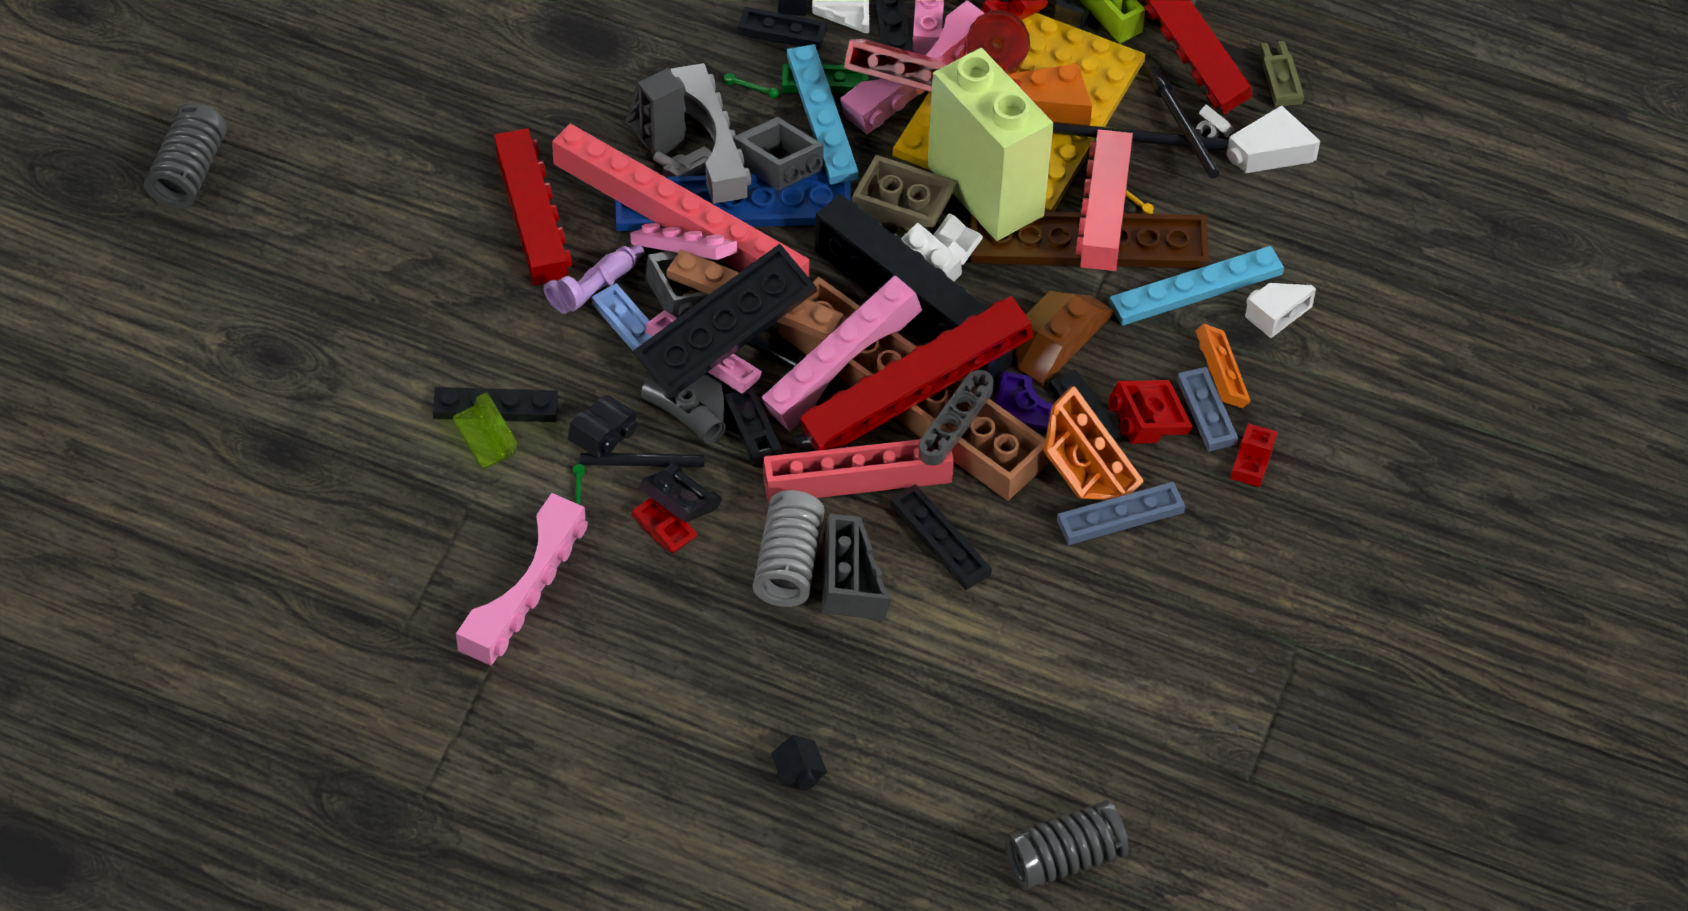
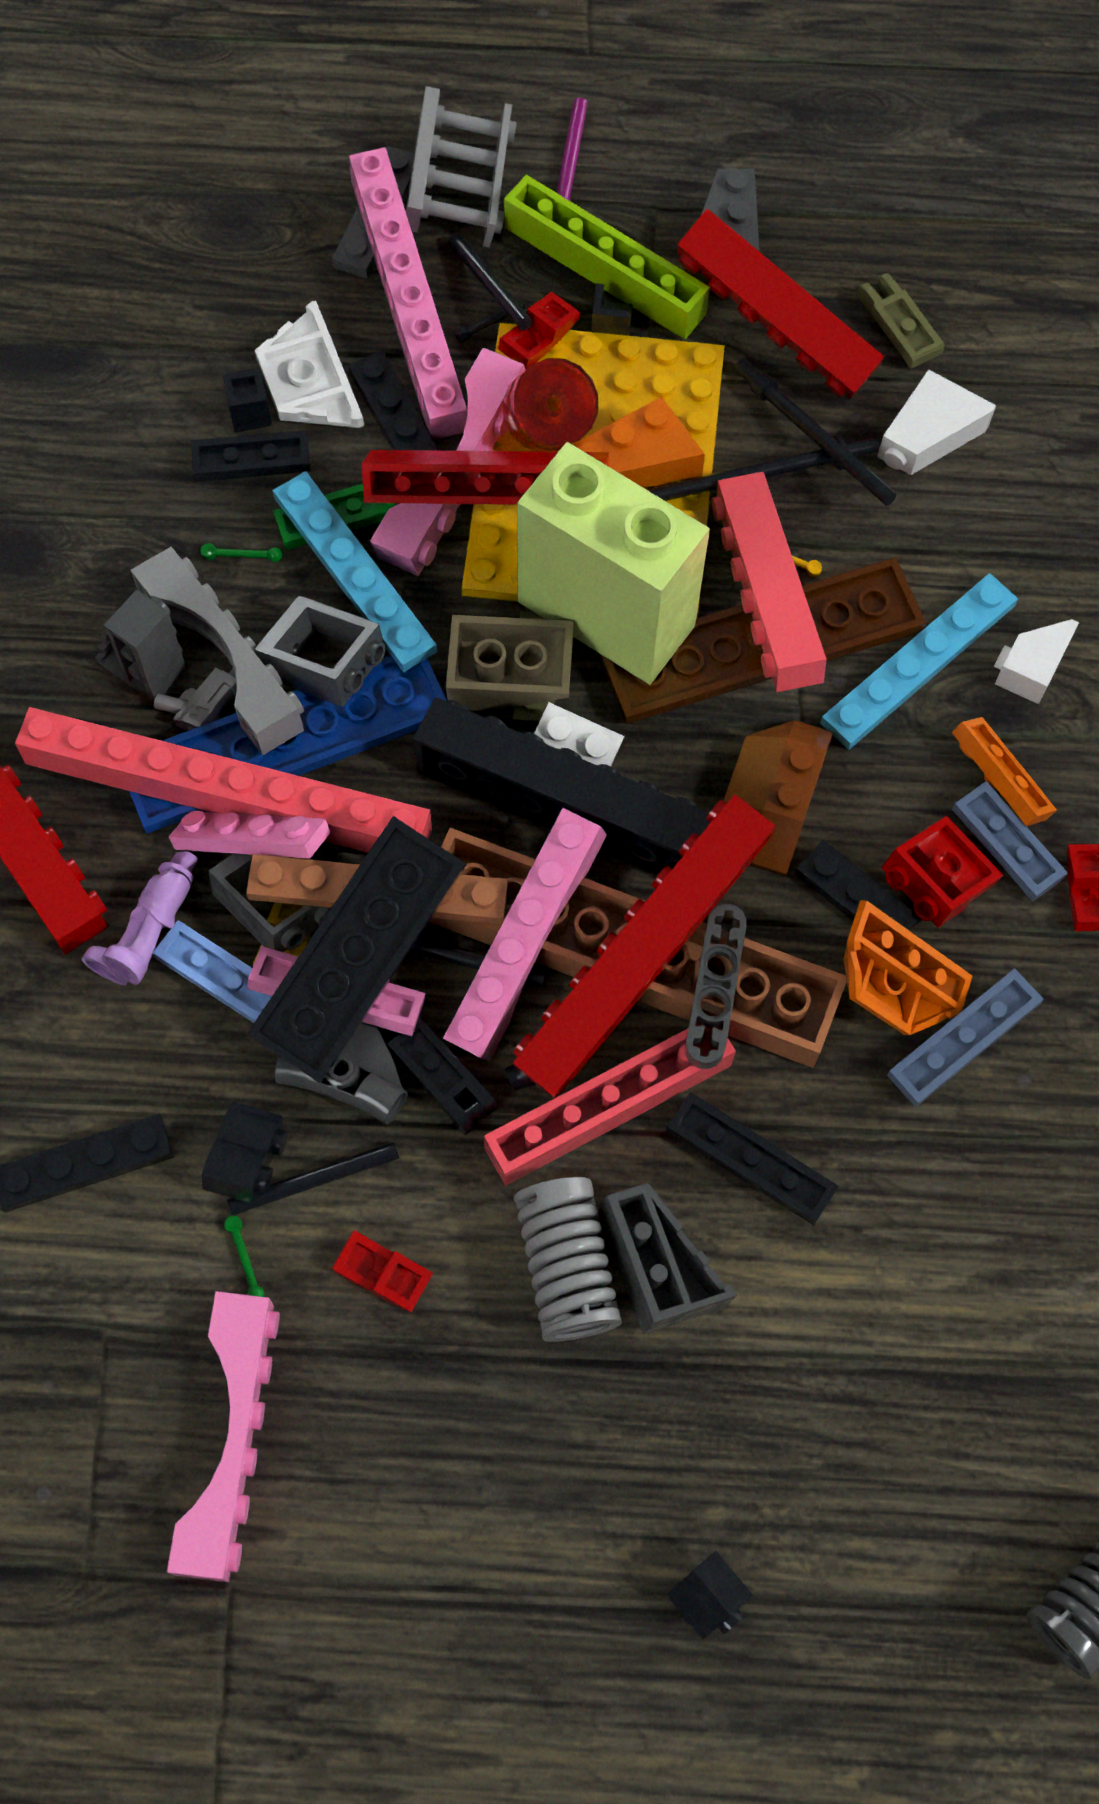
camera: 20 degrees left, 15 degrees up
clear neon green panel [453,392,518,469] -> none
black plate [639,462,722,523] -> none
white panel [933,214,983,265] -> none
dark purple tile [995,371,1053,435] -> none
white tile [1195,105,1234,138] -> none

